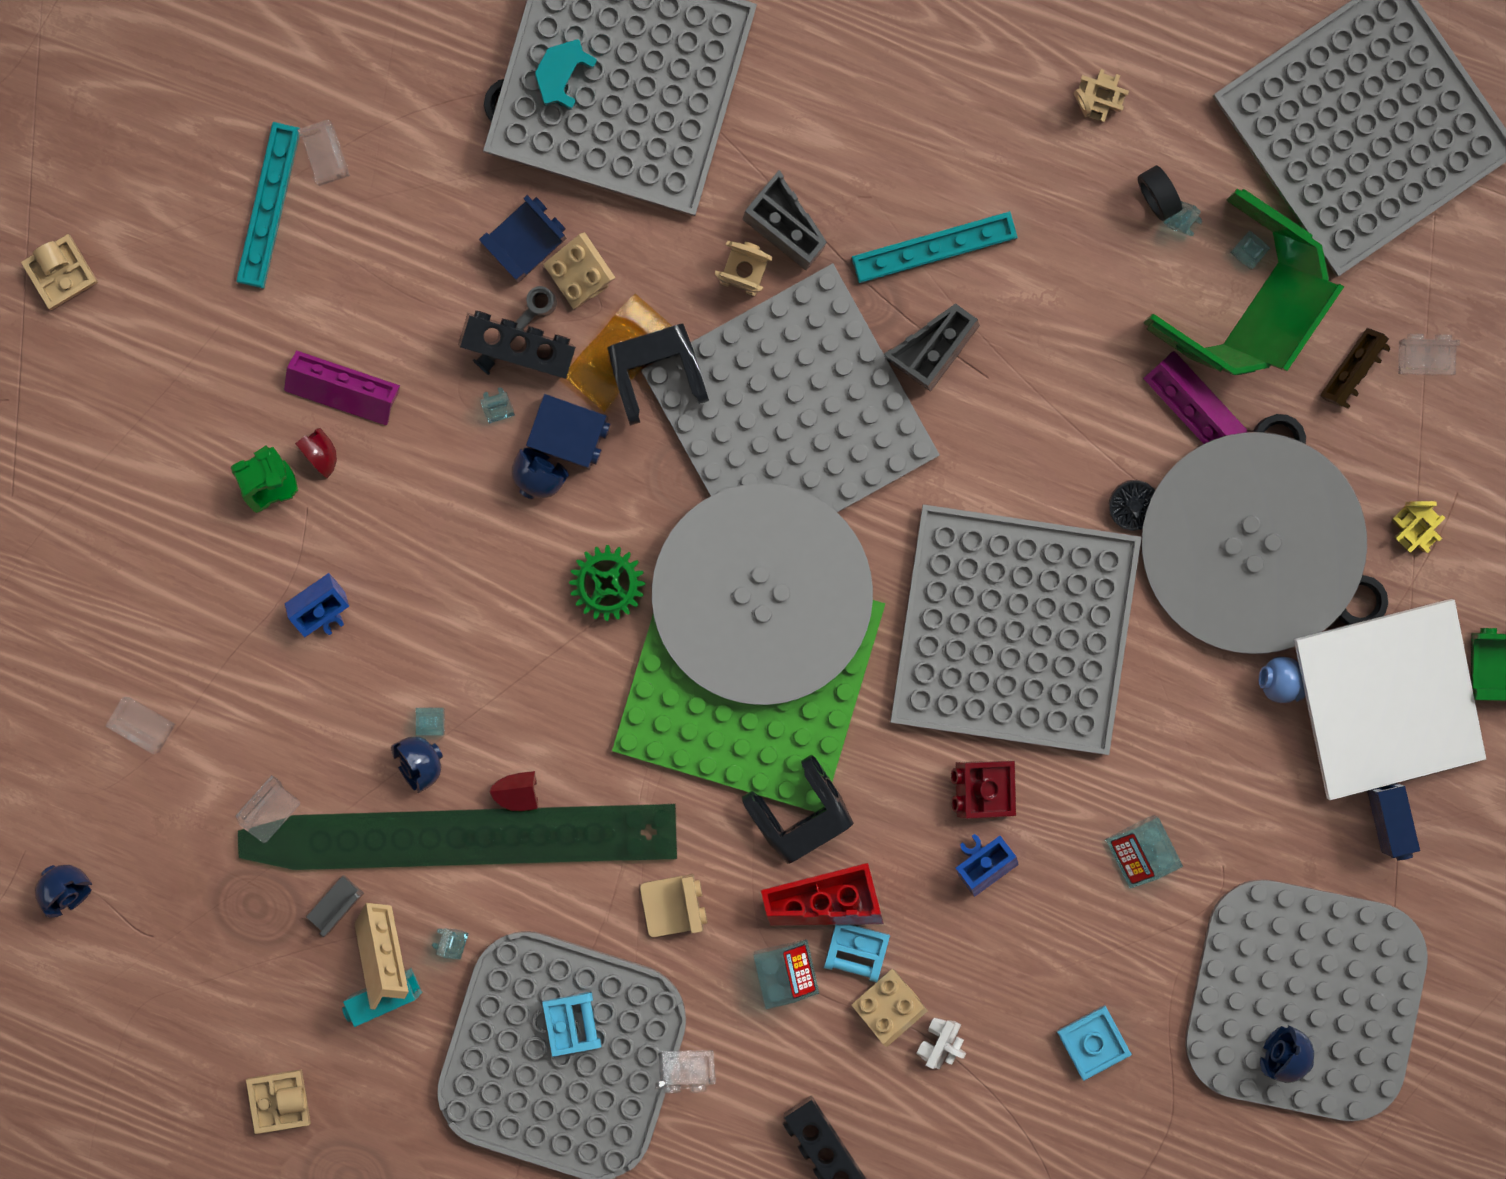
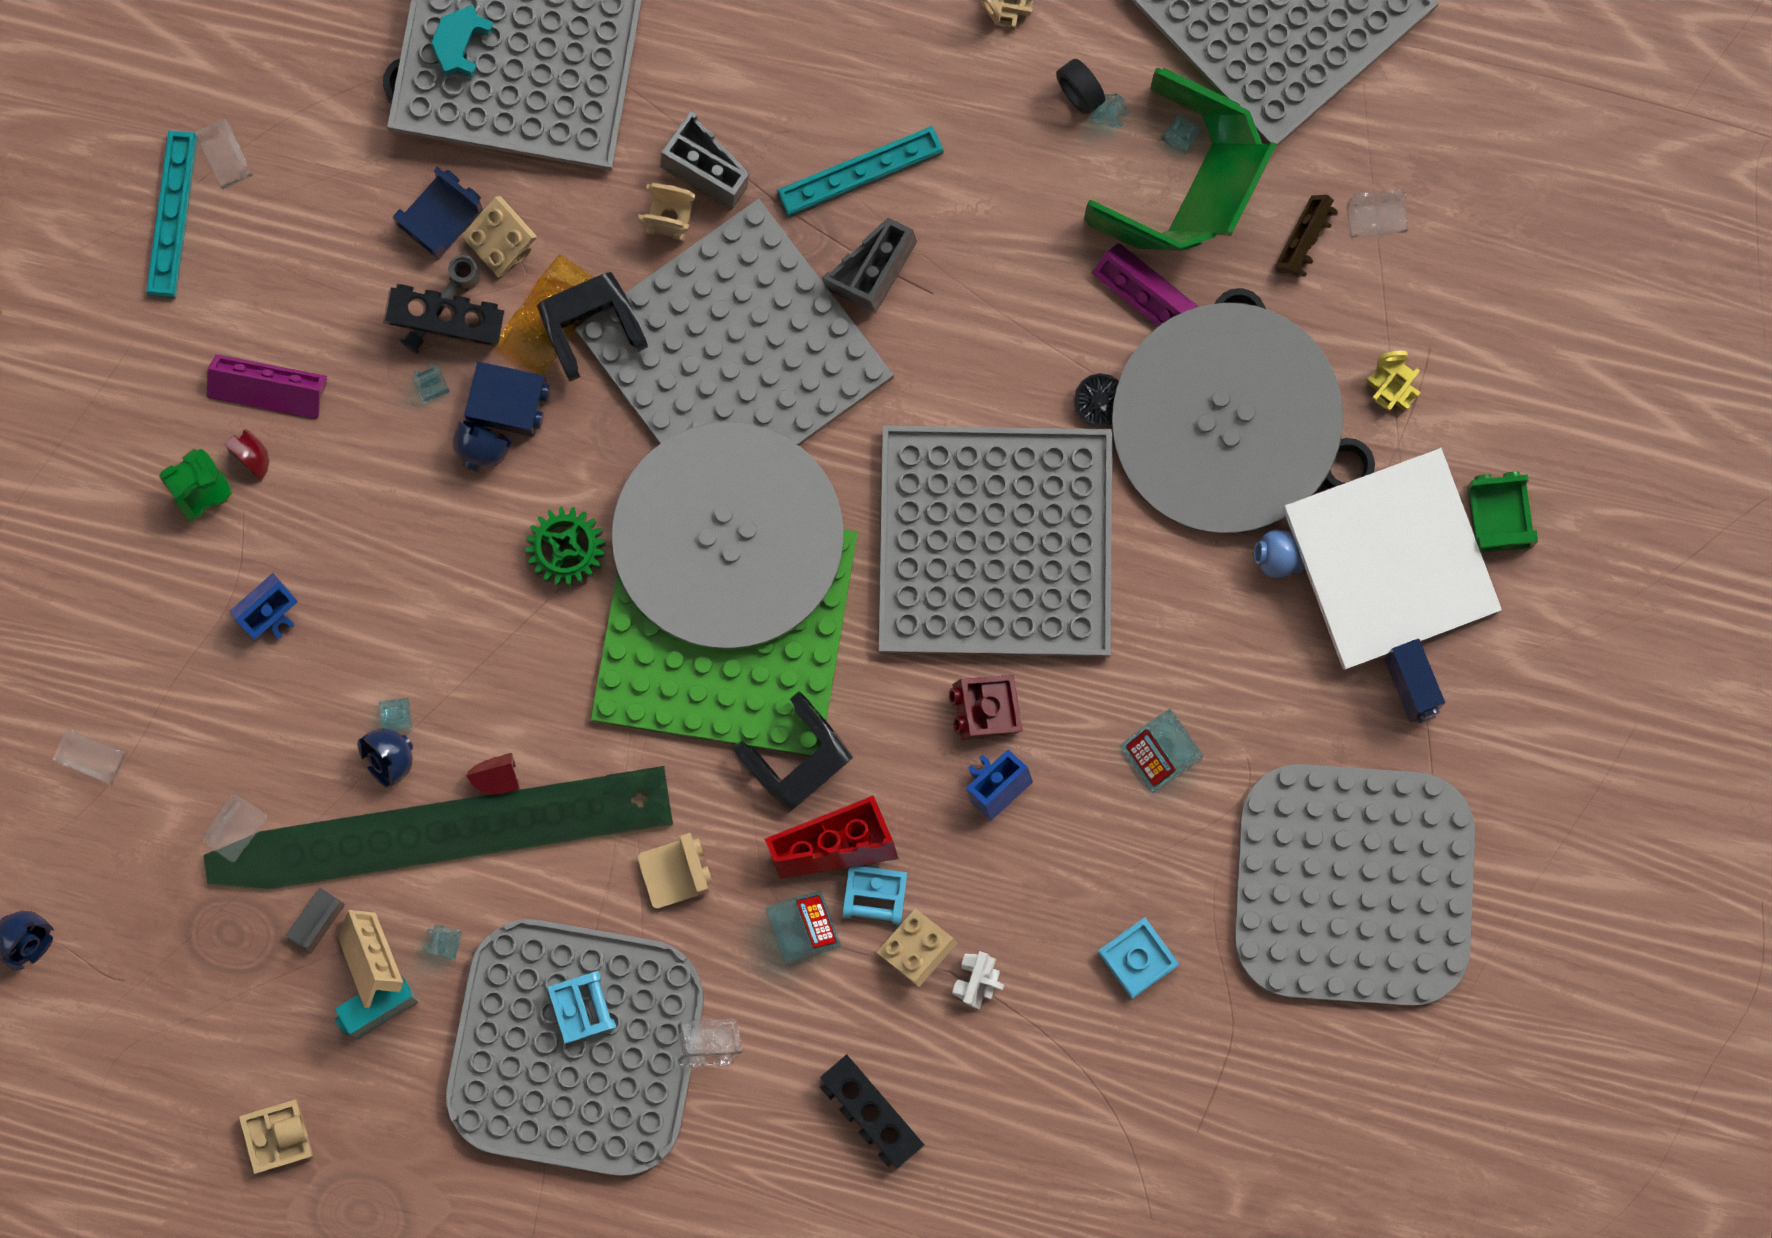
camera: 10 degrees left, 10 degrees down
dark blue cylinder [1260,1026,1314,1083] -> none

